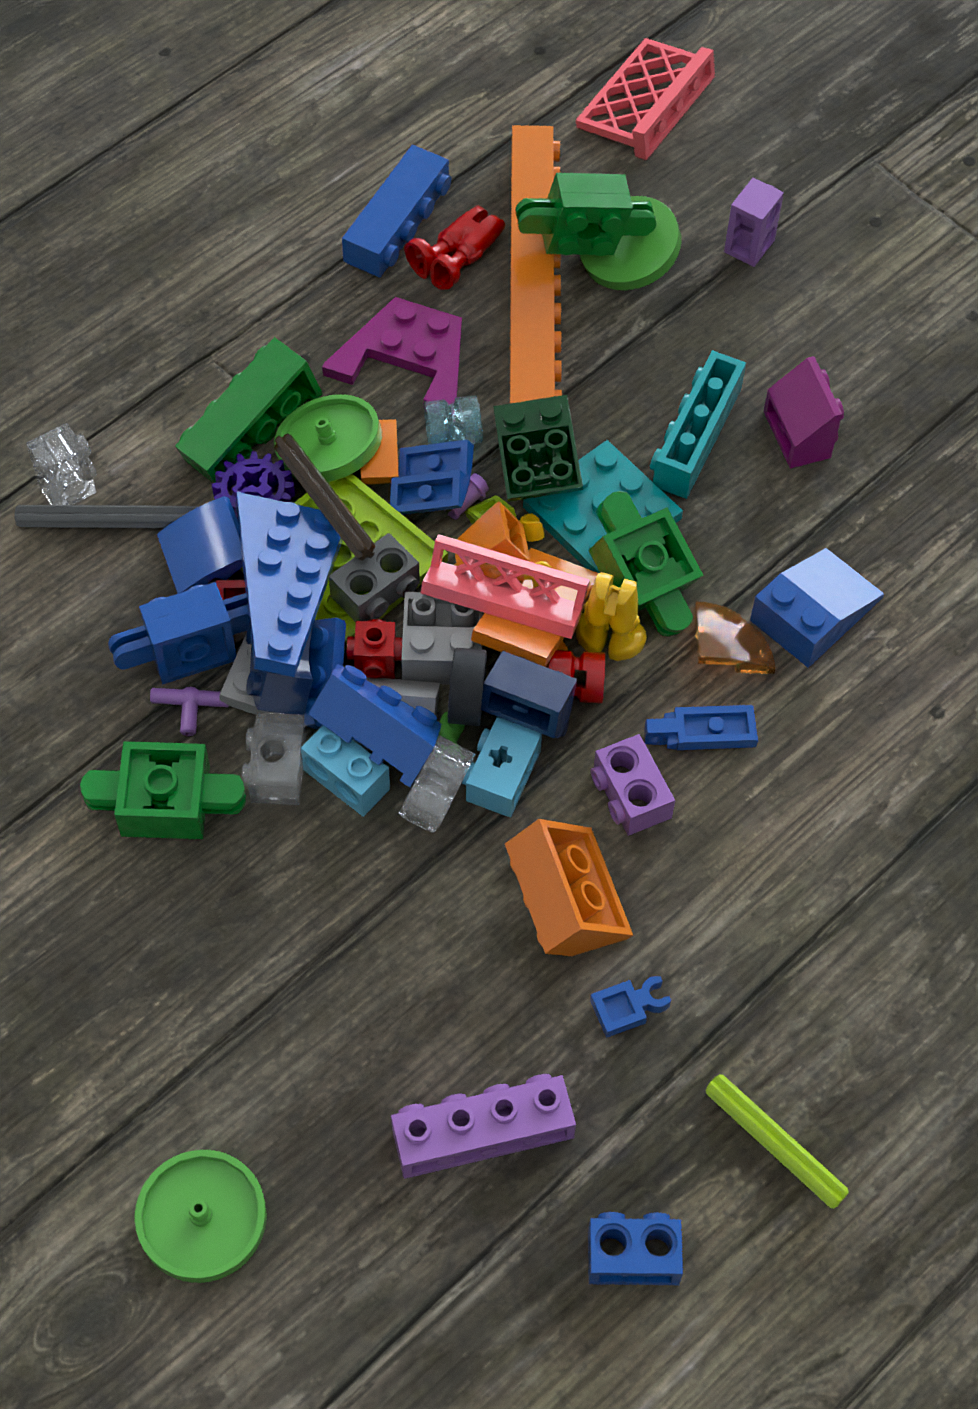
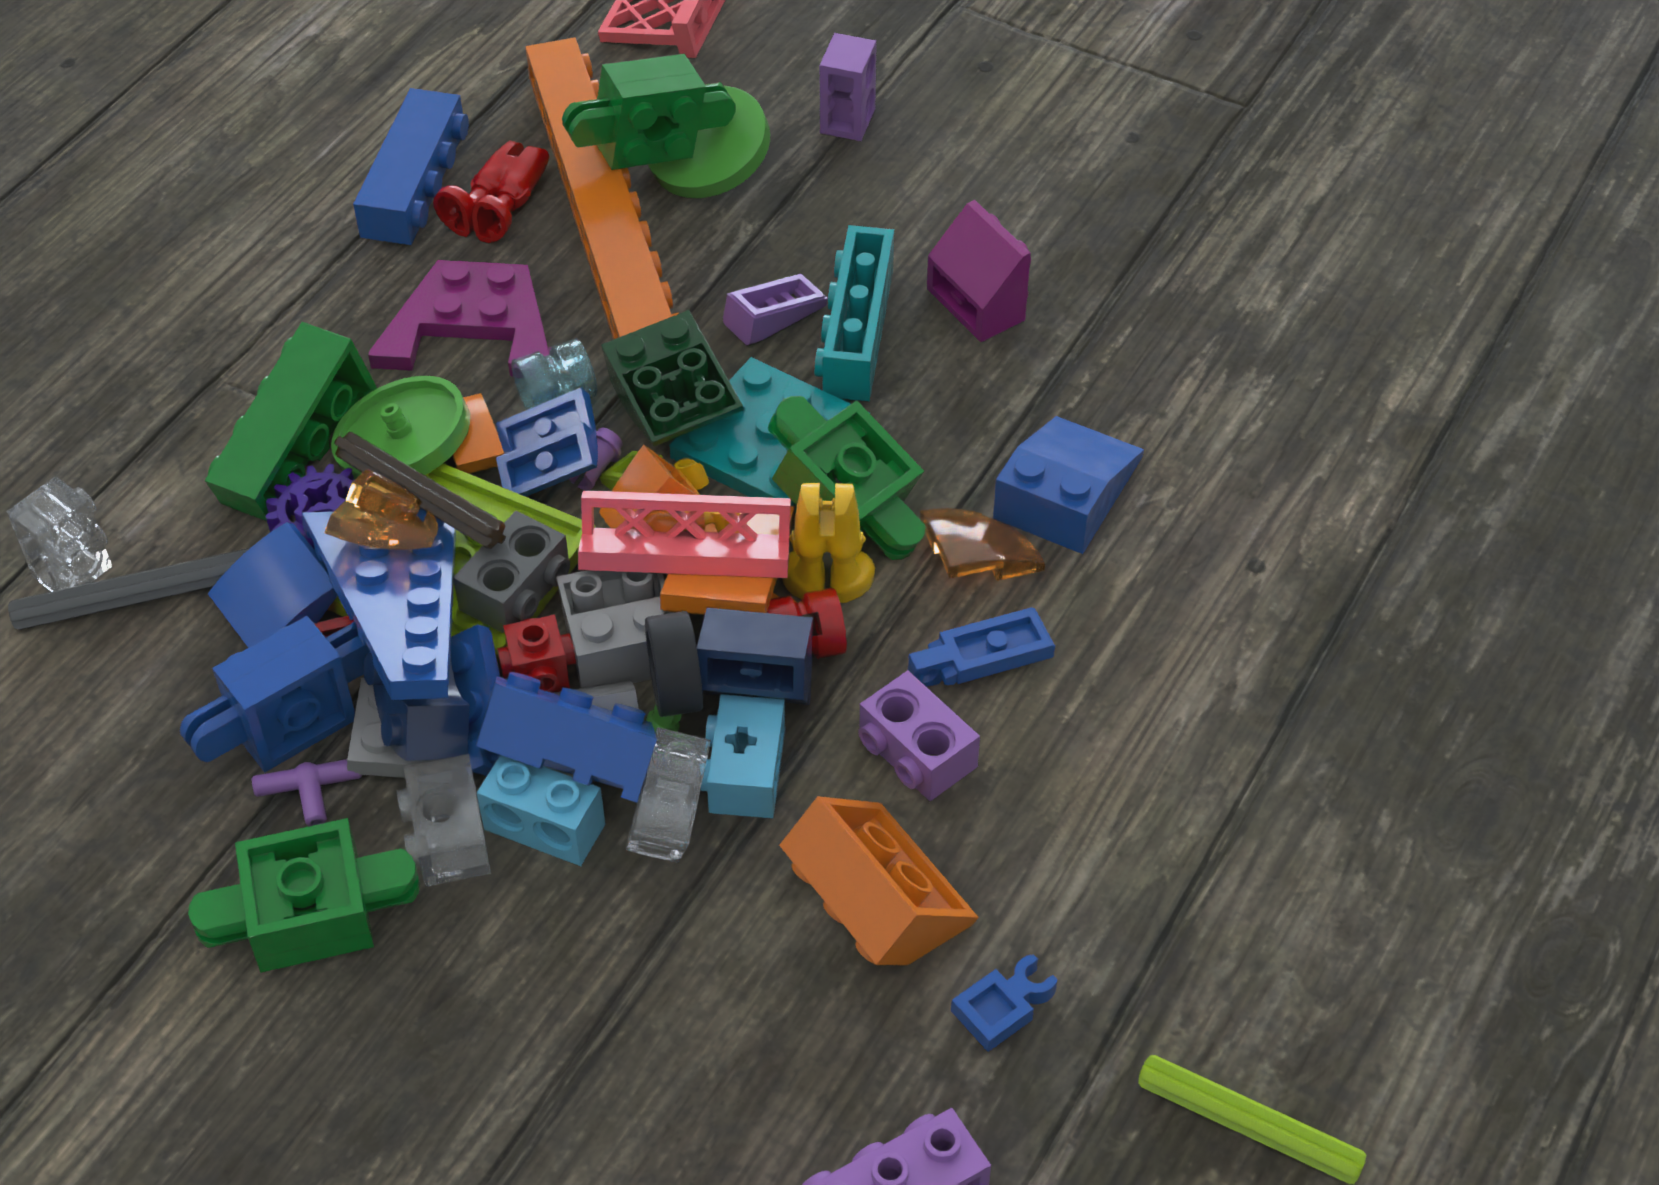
camera: 15 degrees left, 10 degrees down
none -> clear orange brick [324,469,438,550]
none -> medium lavender slope [723,274,828,345]

